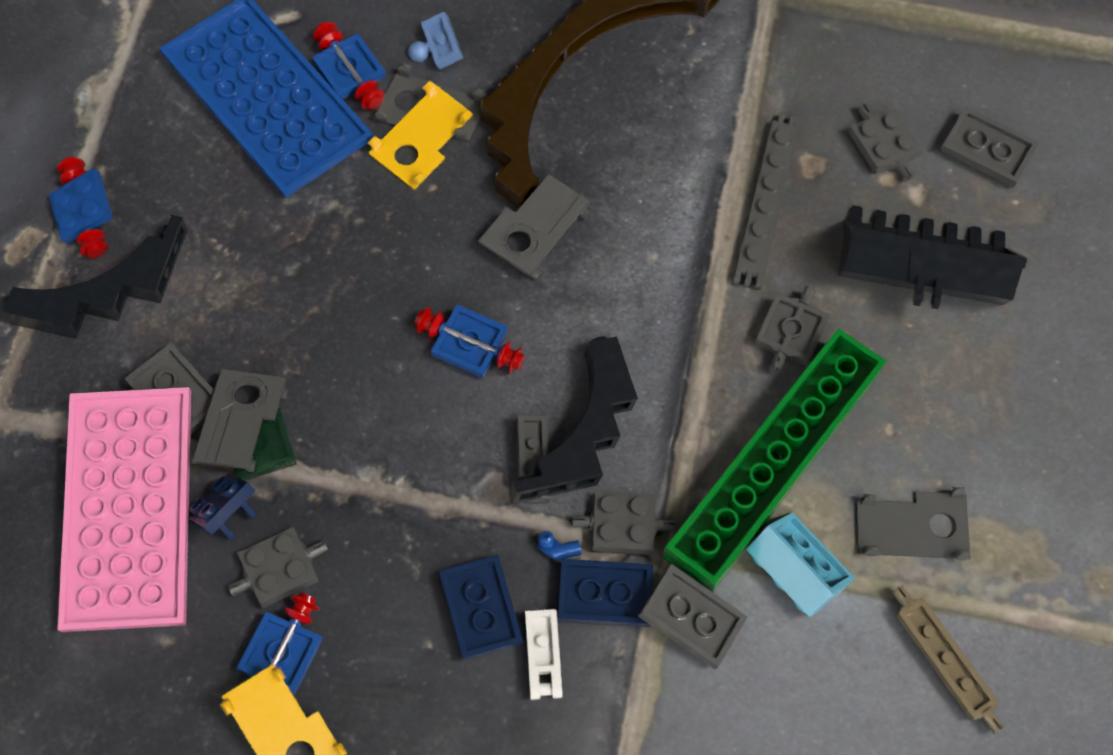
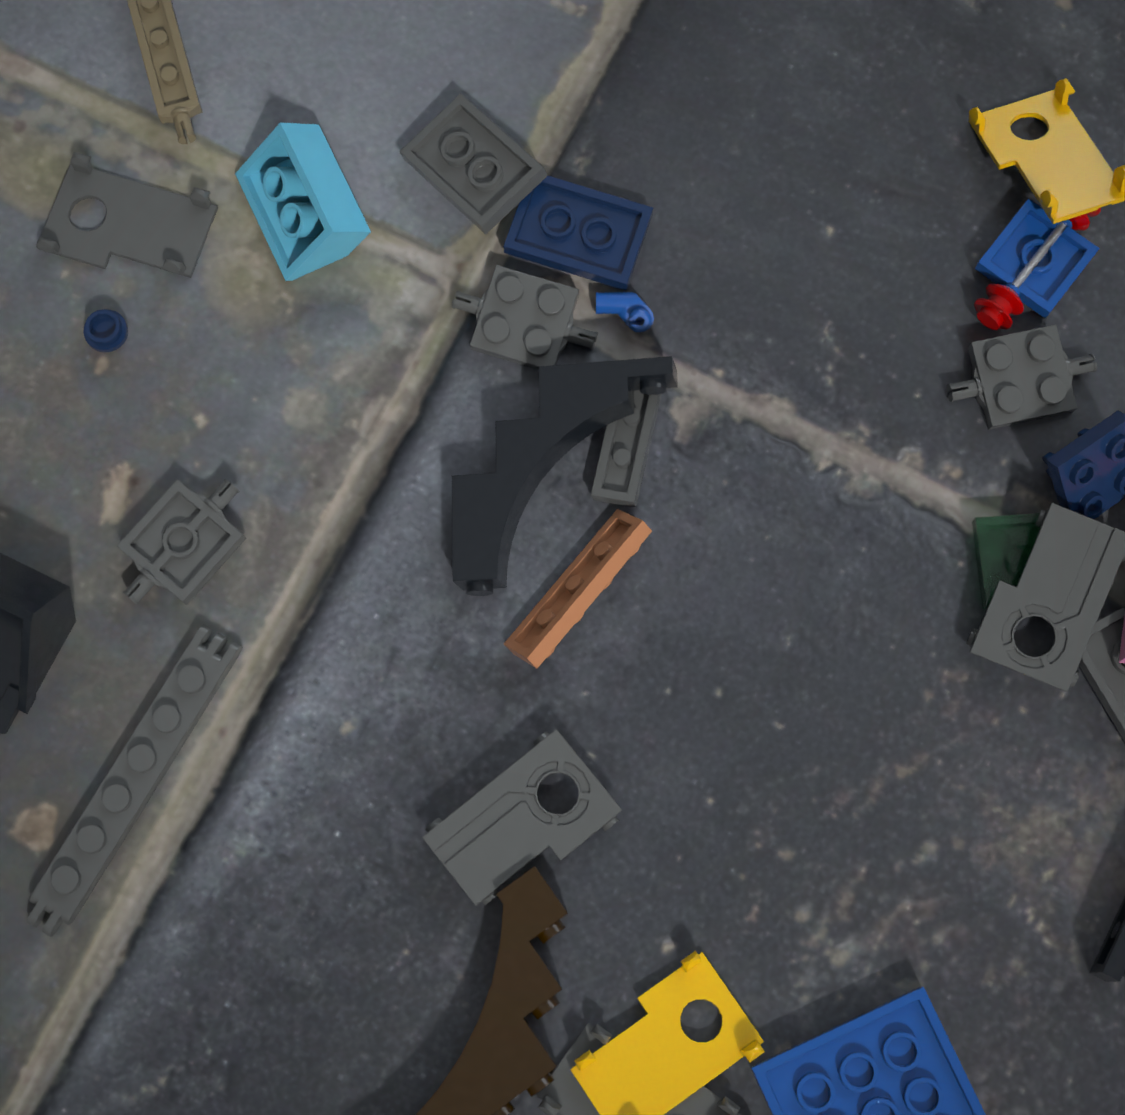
camera: 160 degrees left, 10 degrees up
blue plate [414,305,525,379] -> none
dark blue plate [439,555,523,661] -> none
white plate [525,609,562,700] -> none
green brick [662,328,887,592] -> none
none -> dark blue plate [83,309,128,352]
none -> nougat plate [504,509,652,669]

